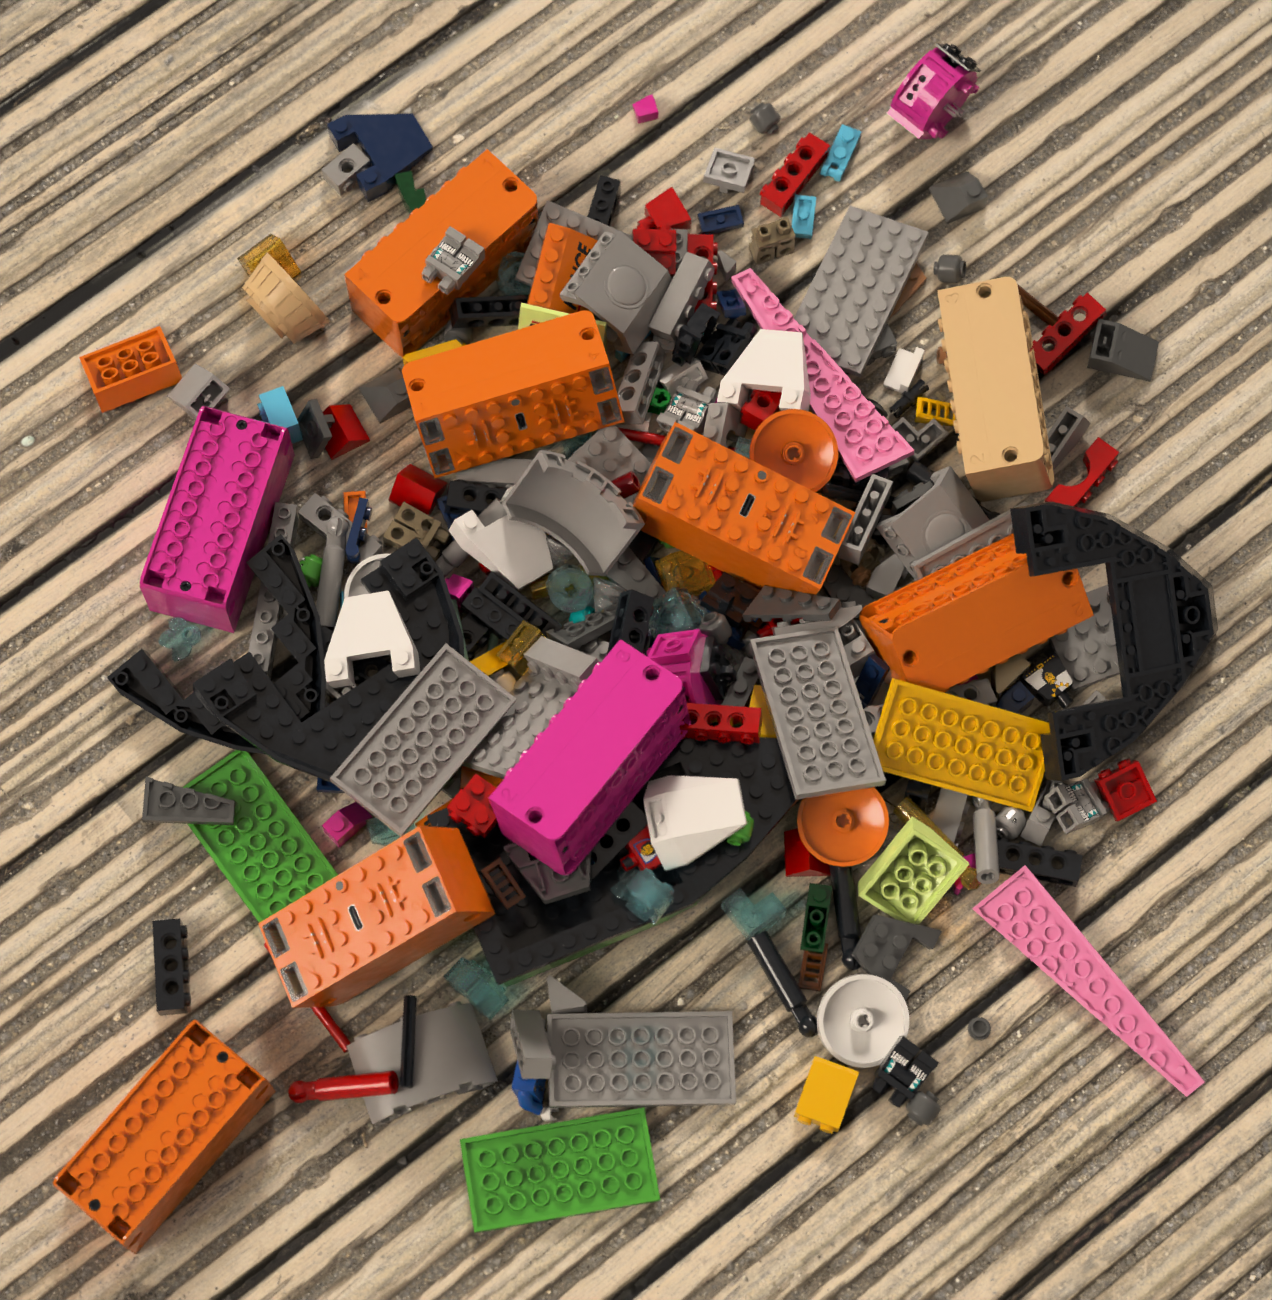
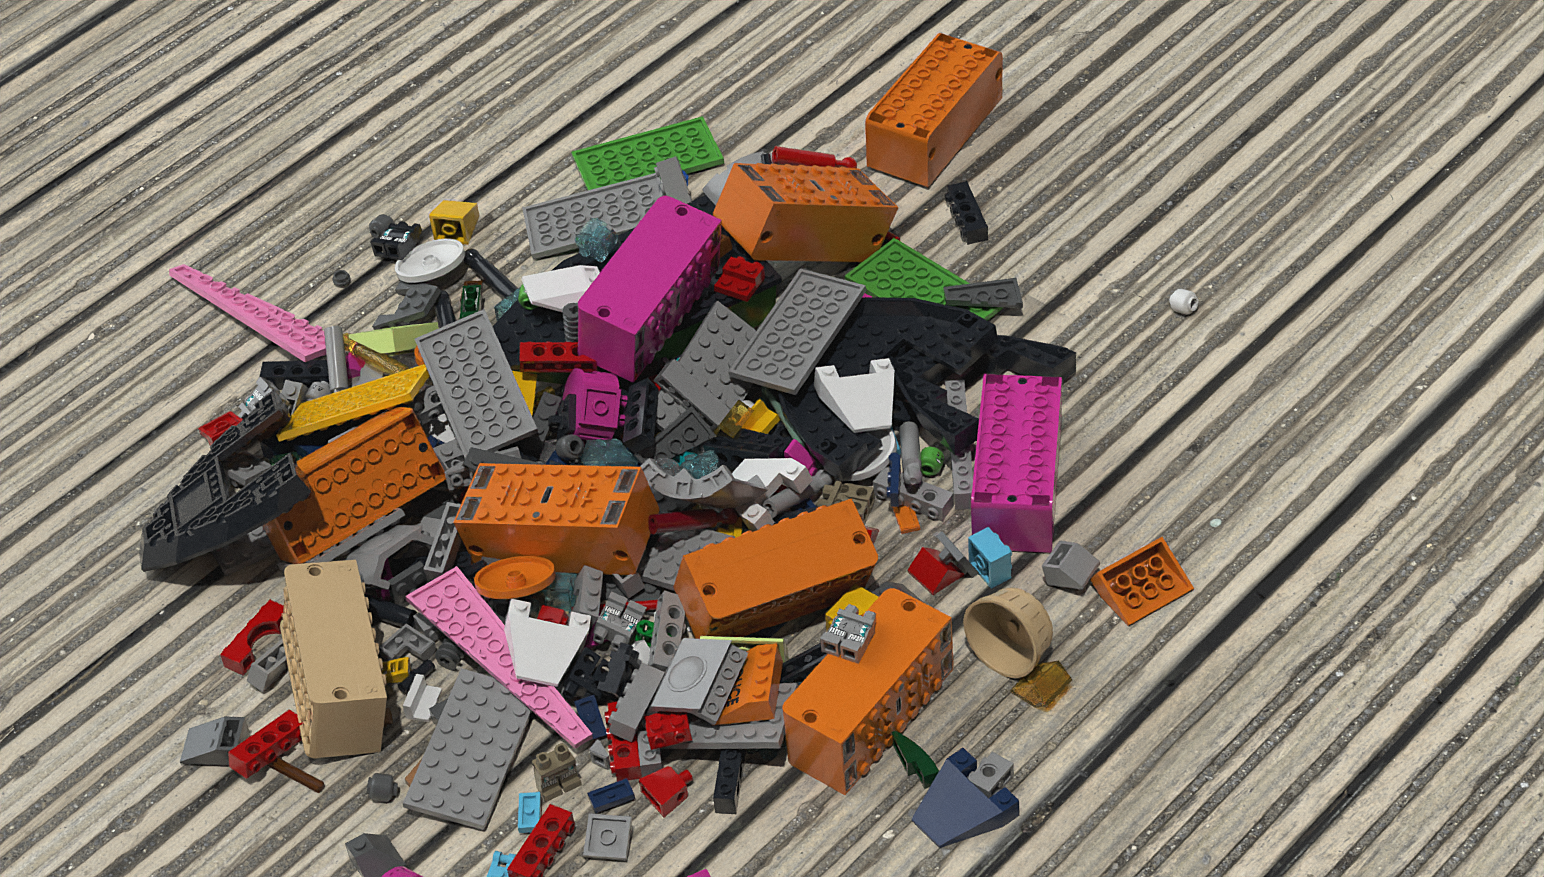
camera: 175 degrees right, 25 degrees down
none -> dark grey piece [563,303,578,342]

